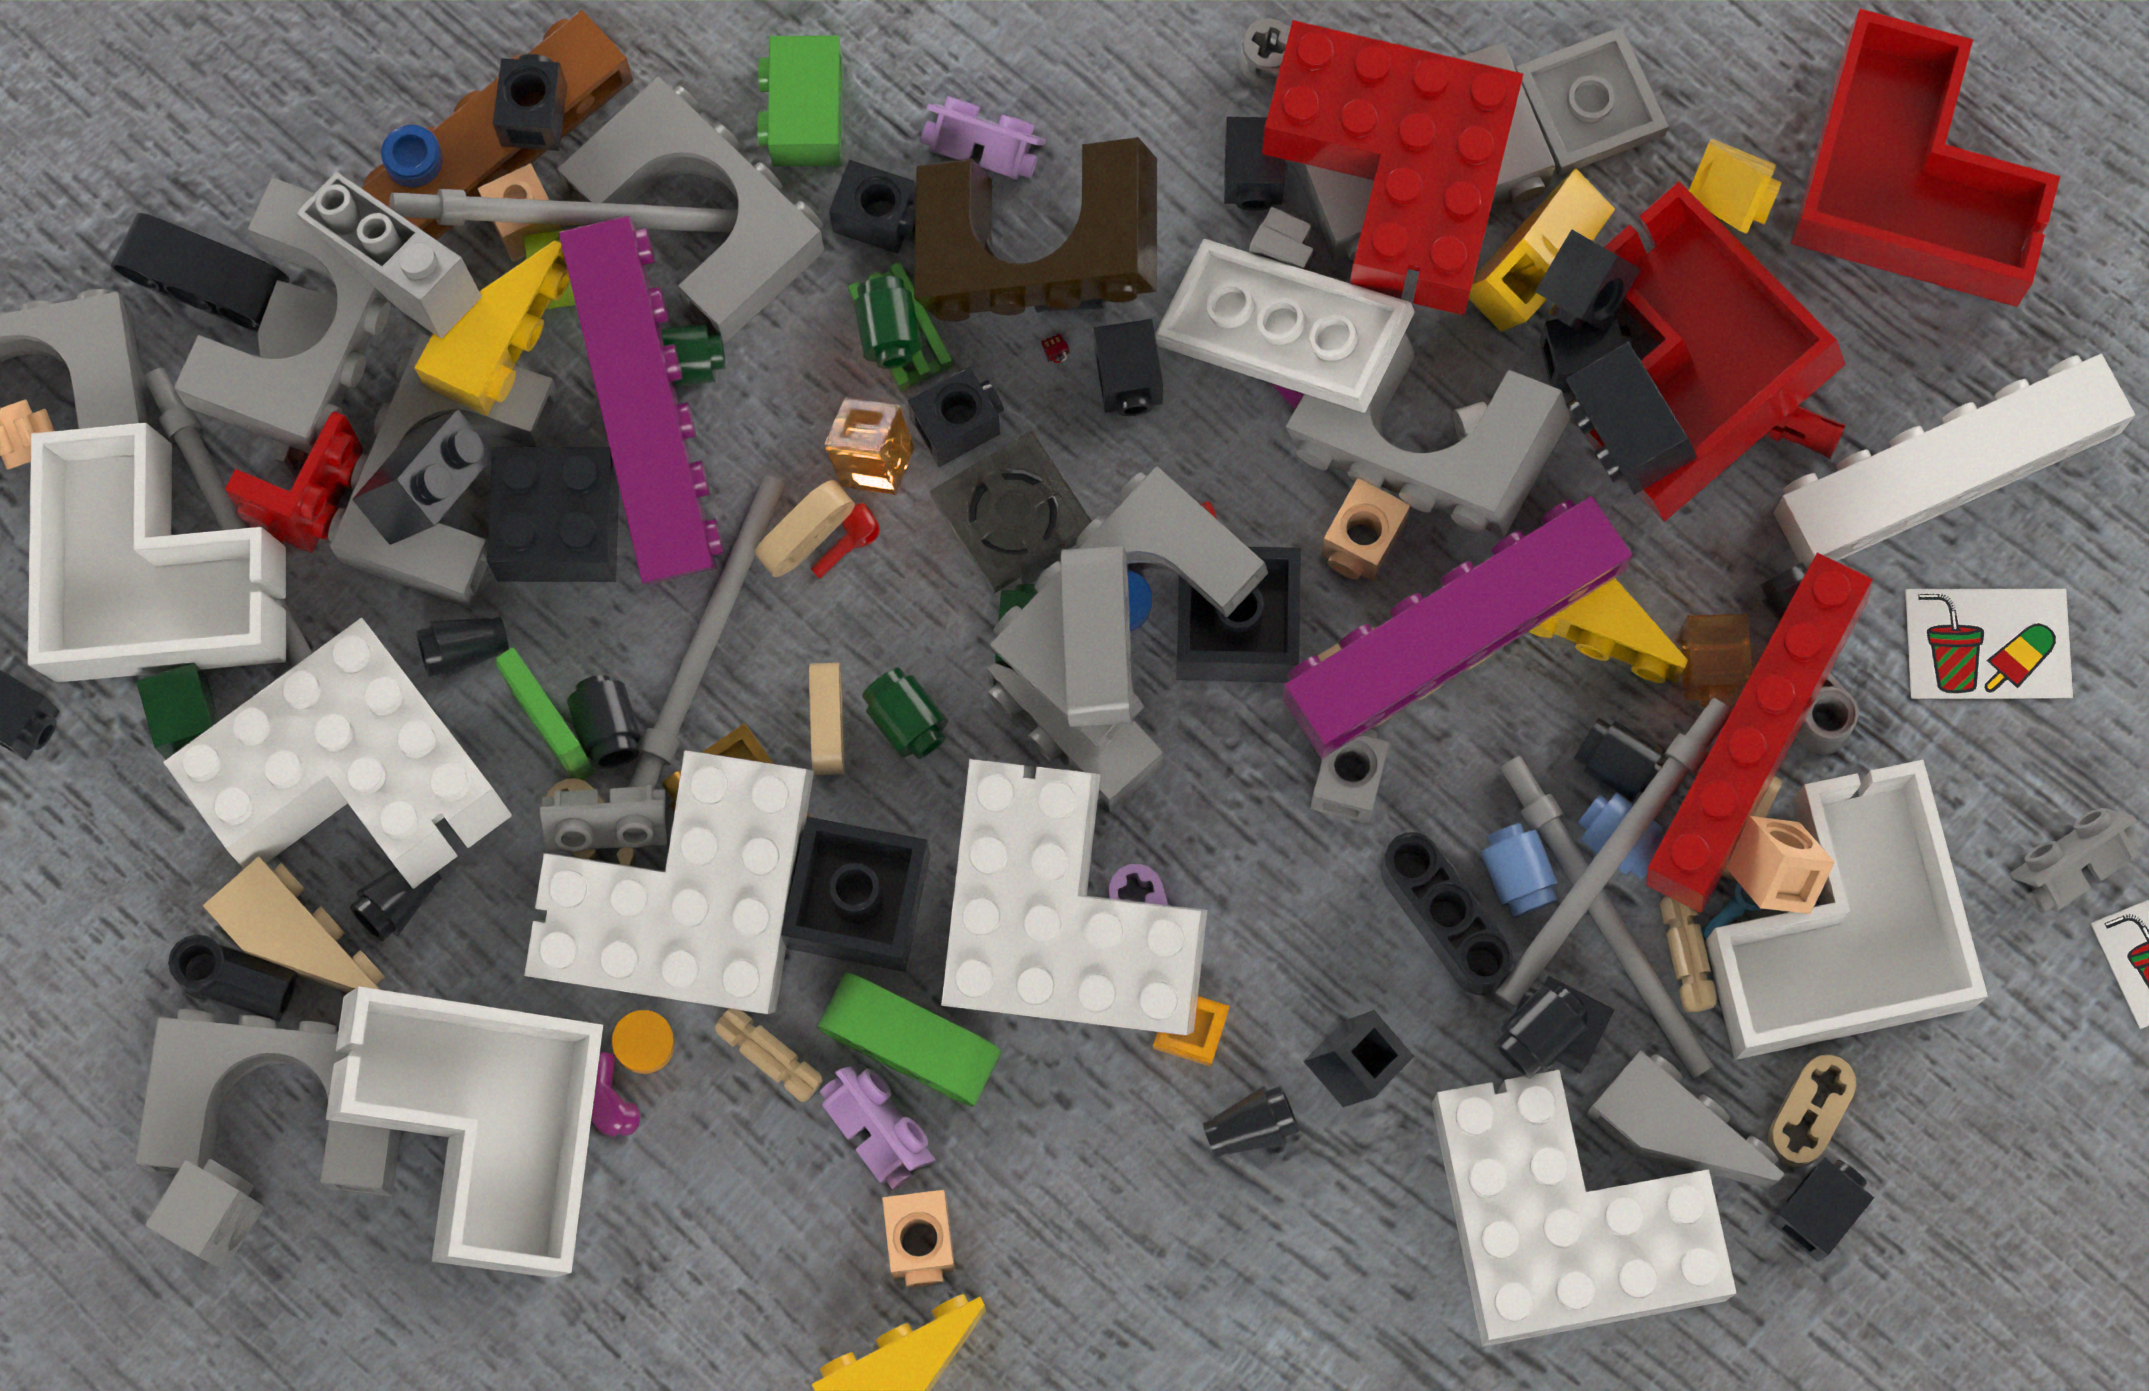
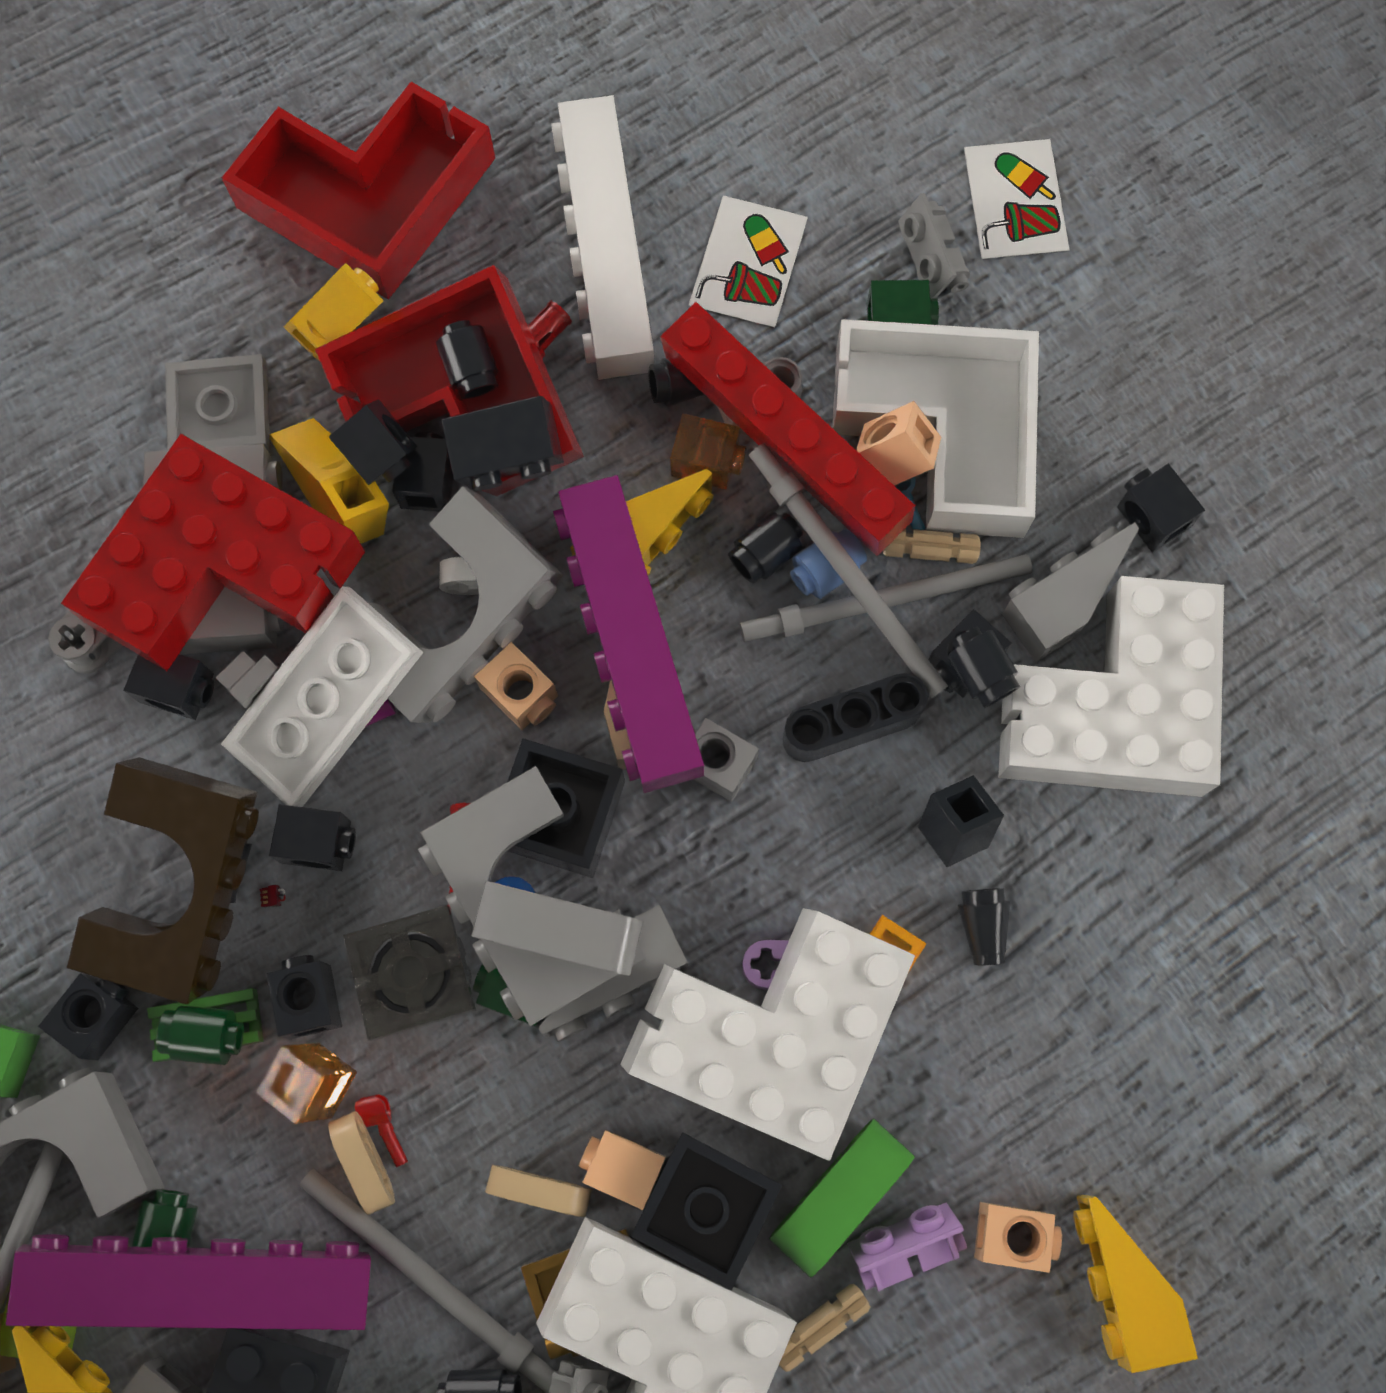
camera: 75 degrees left, 0 degrees up
dark green brick [862,667,948,759] -> none
lavender hinge [921,96,1046,180] -> none
medium blue brick [1480,823,1558,918] -> none
tan beam [1768,1055,1856,1167] -> none
none -> black brick [436,320,499,399]
none -> light nougat brick [579,1130,666,1210]
none -> dark green brick [866,280,939,325]

